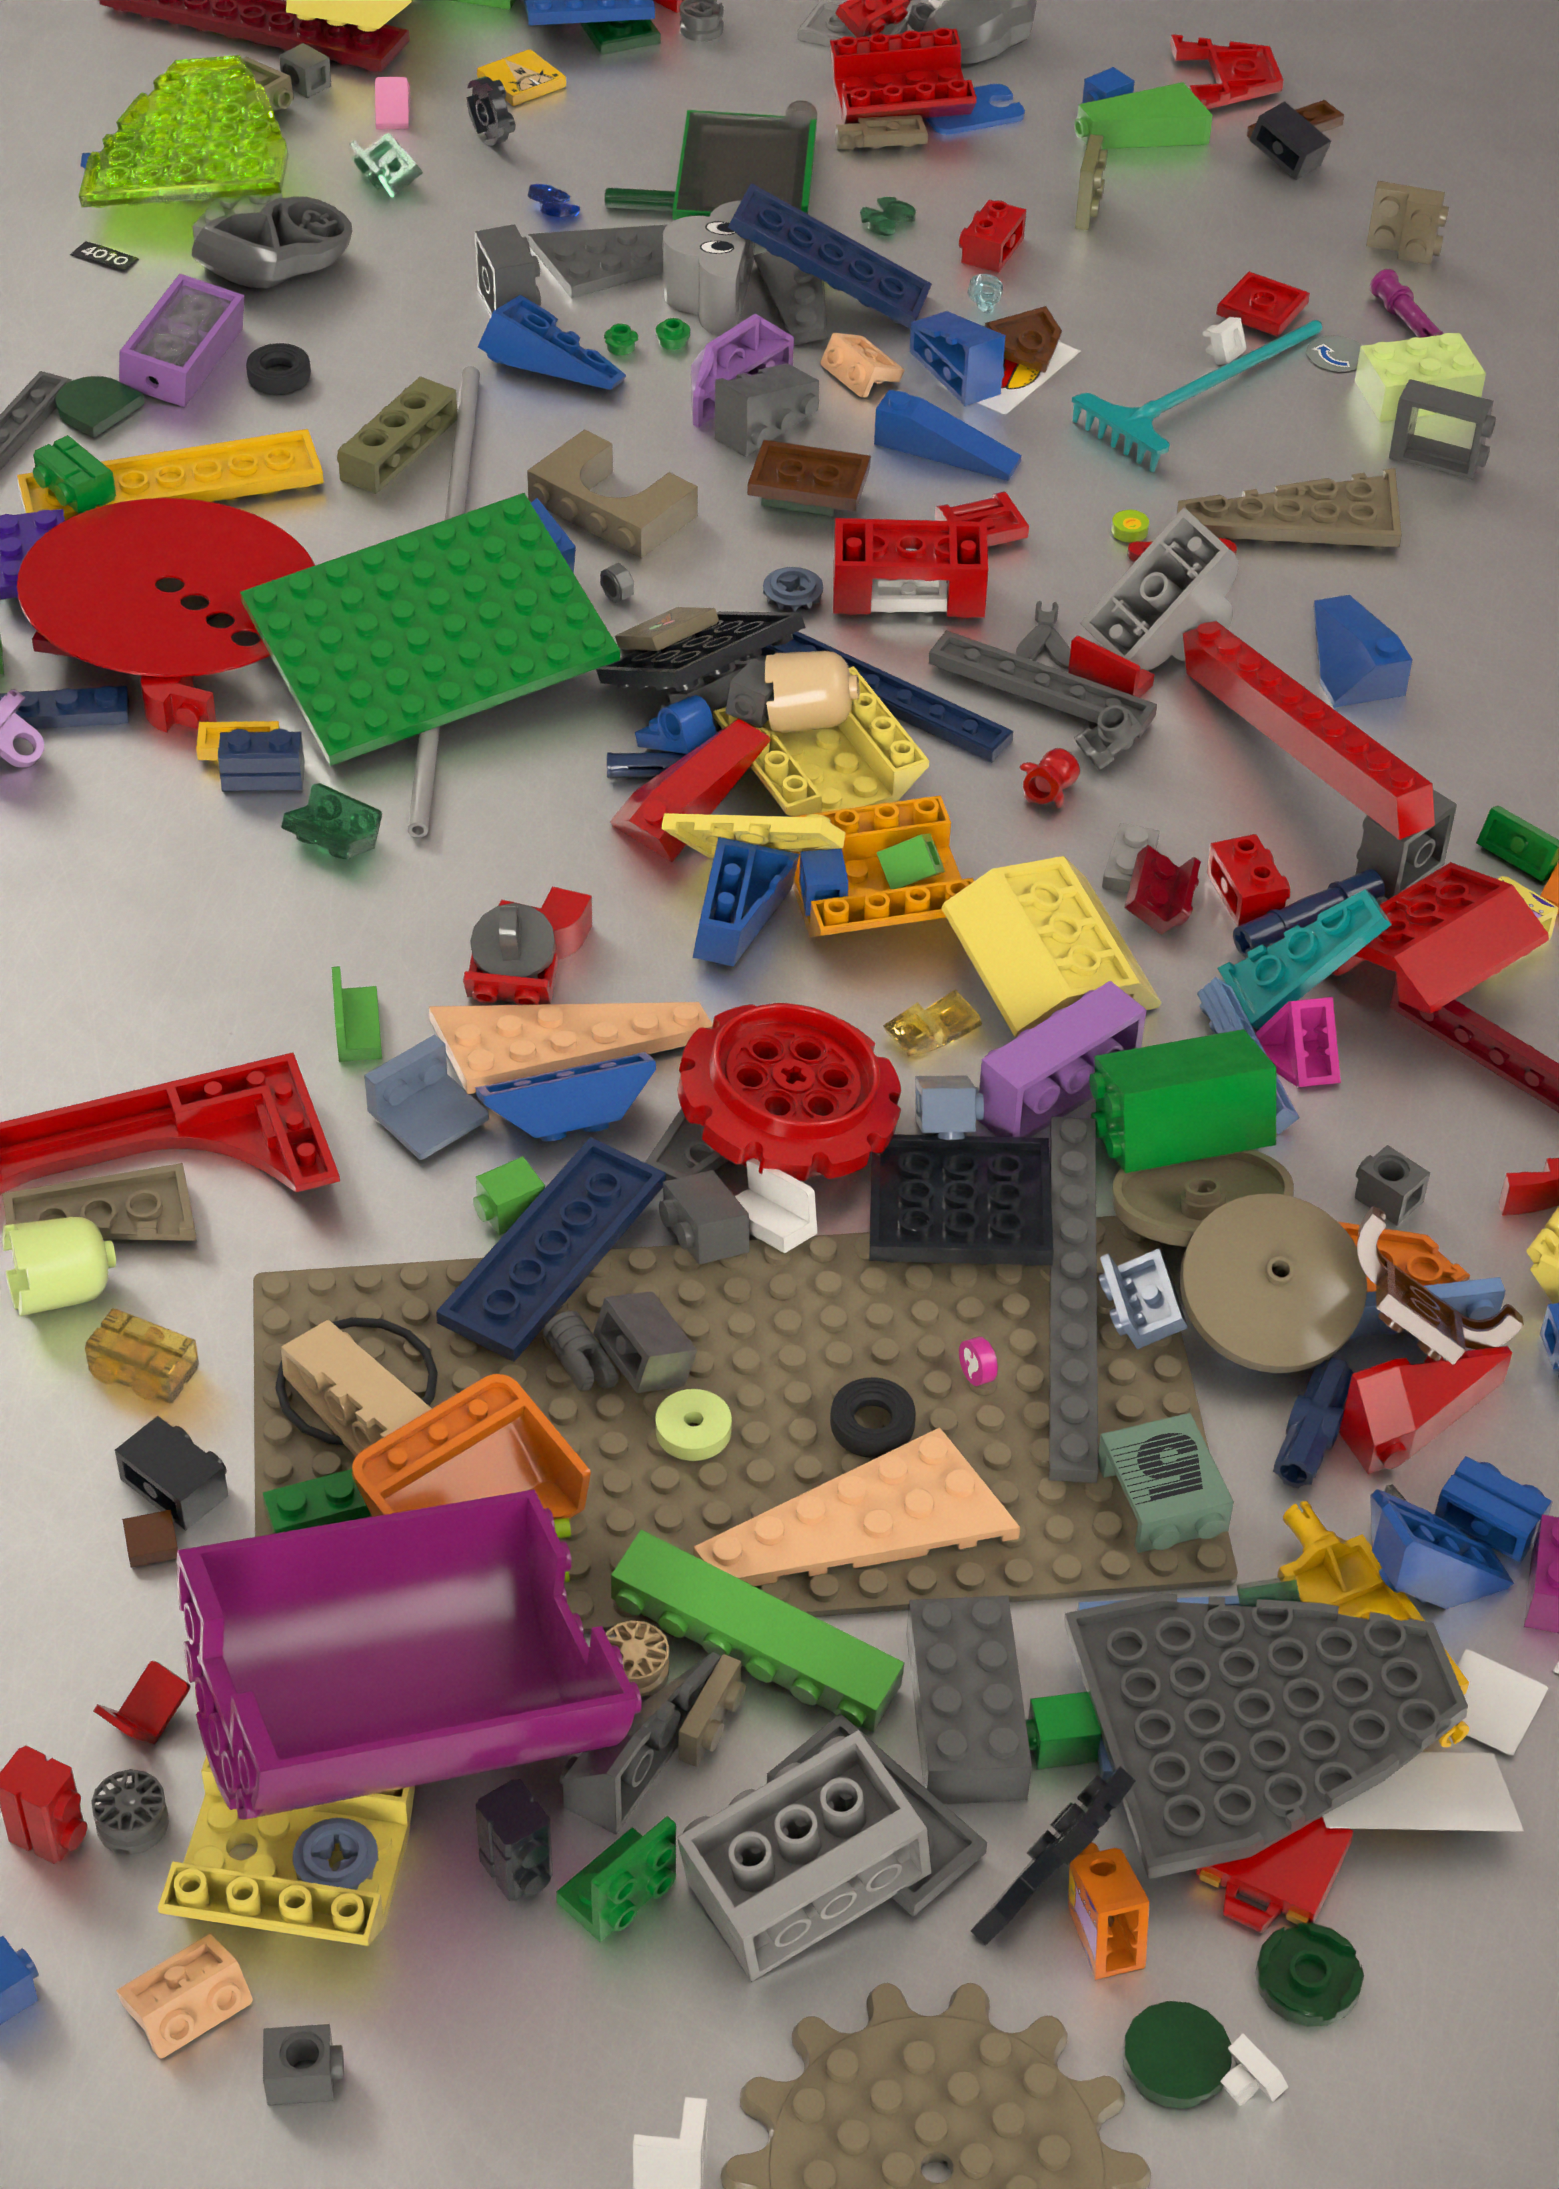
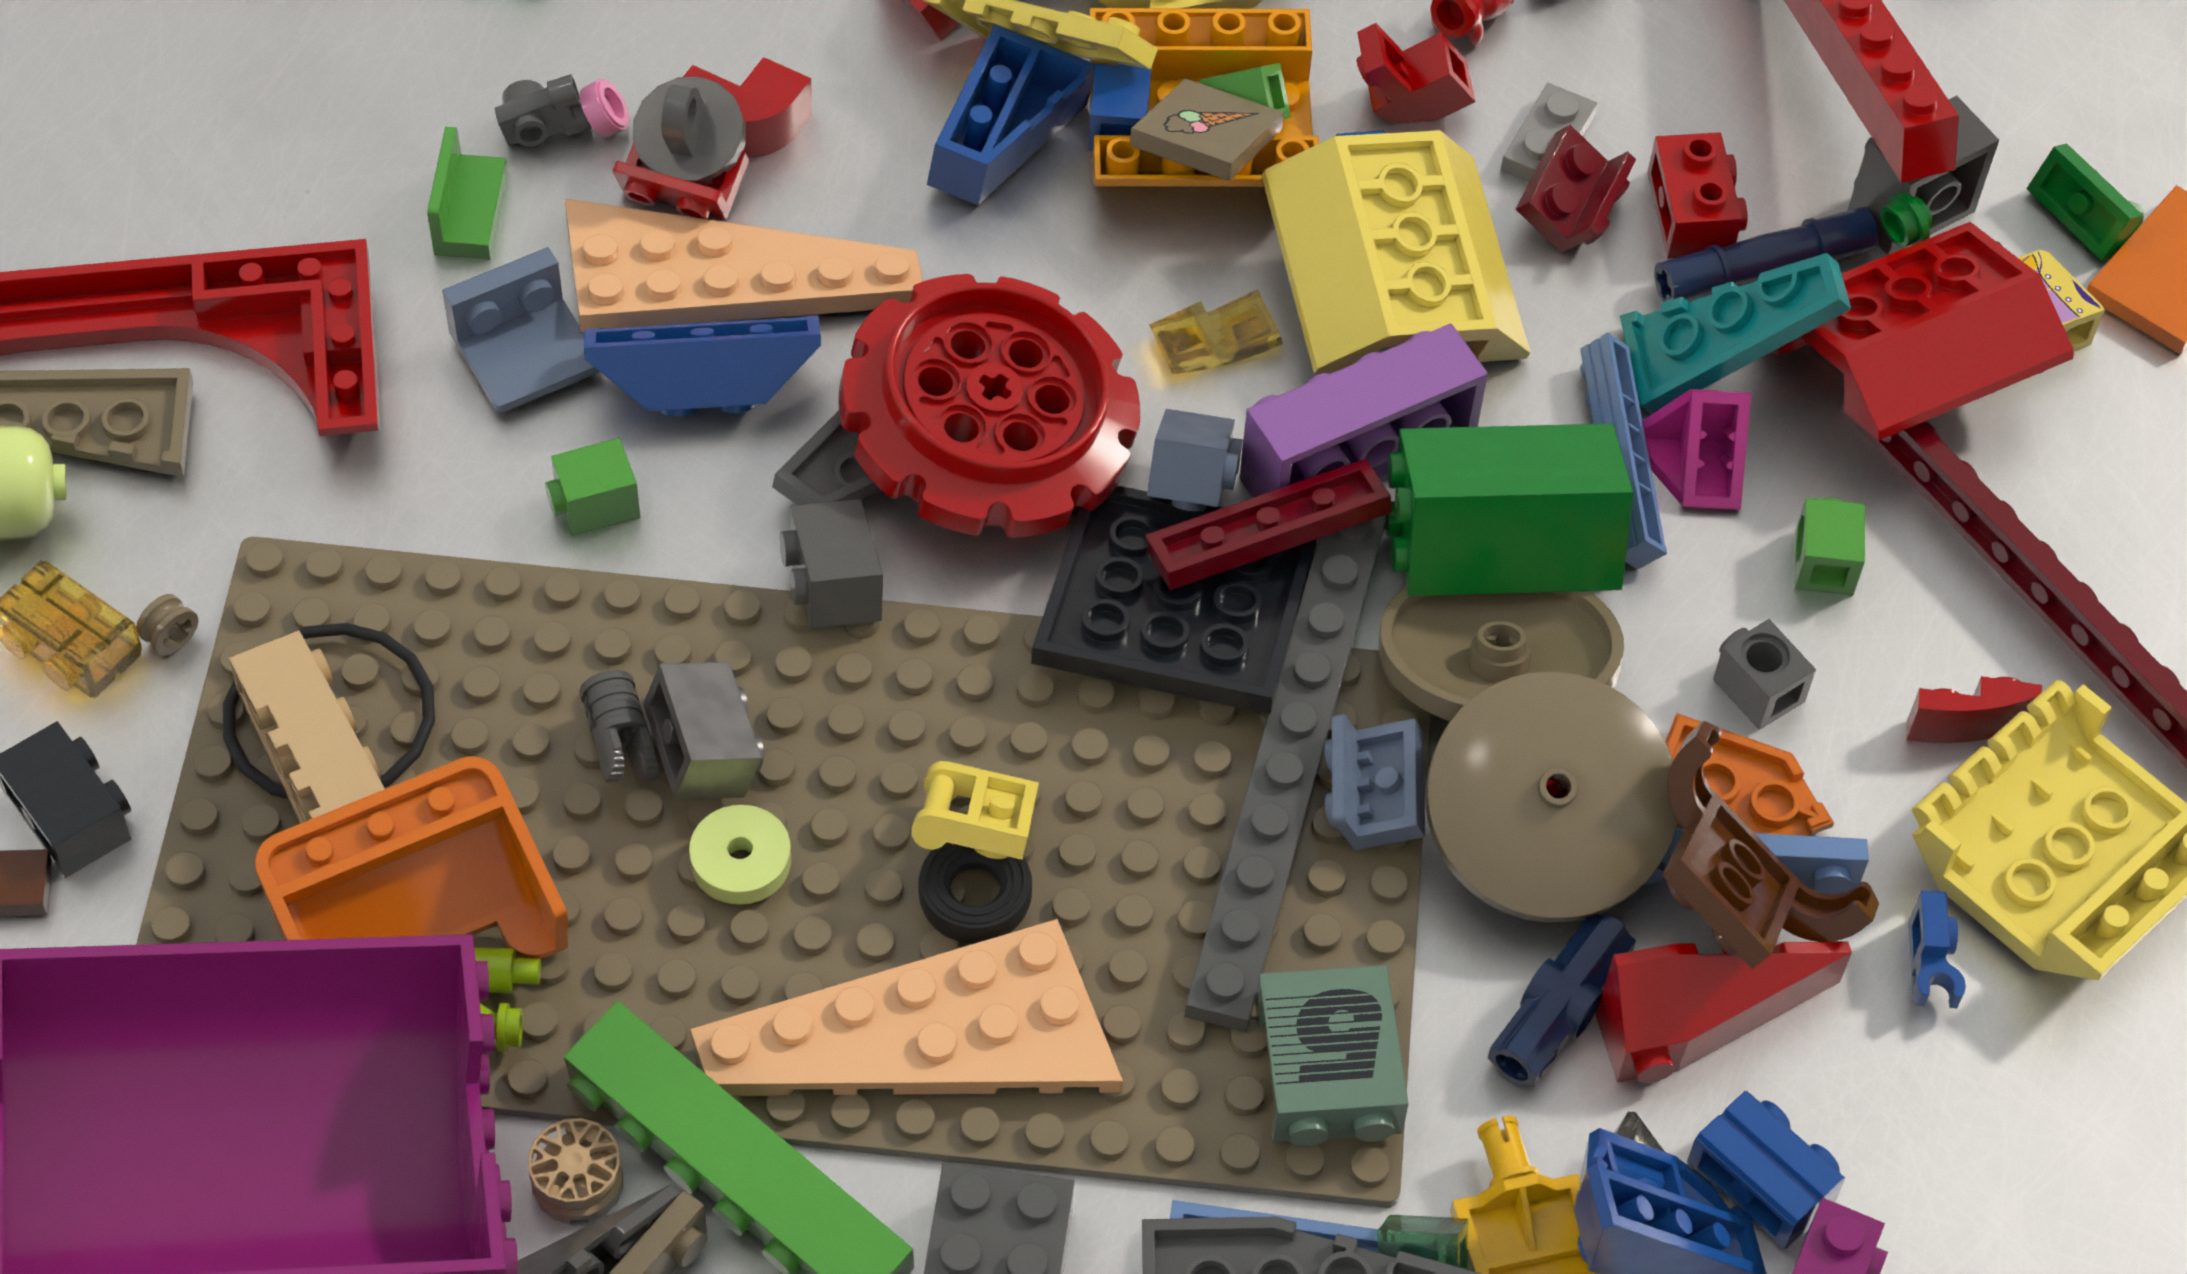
camera: 10 degrees right, 10 degrees up
green plate [262,1469,371,1534] -> none
dark blue plate [436,1137,666,1362] -> none
white panel [735,1158,817,1253] -> none
dark pink tile [959,1336,998,1386] -> none
none -> dark tan bush [136,594,199,656]
none -> dark grey plate [495,74,592,147]
none -> bright pink tile [580,79,629,138]
none -> light yellow plate [912,761,1039,860]
none -> dark tan tile [1130,78,1284,181]
none -> dark red plate [1145,459,1392,590]
none -> red brick [1356,23,1476,124]
none -> bright green brick [1794,497,1865,595]
none -> green plate [1880,192,1933,248]

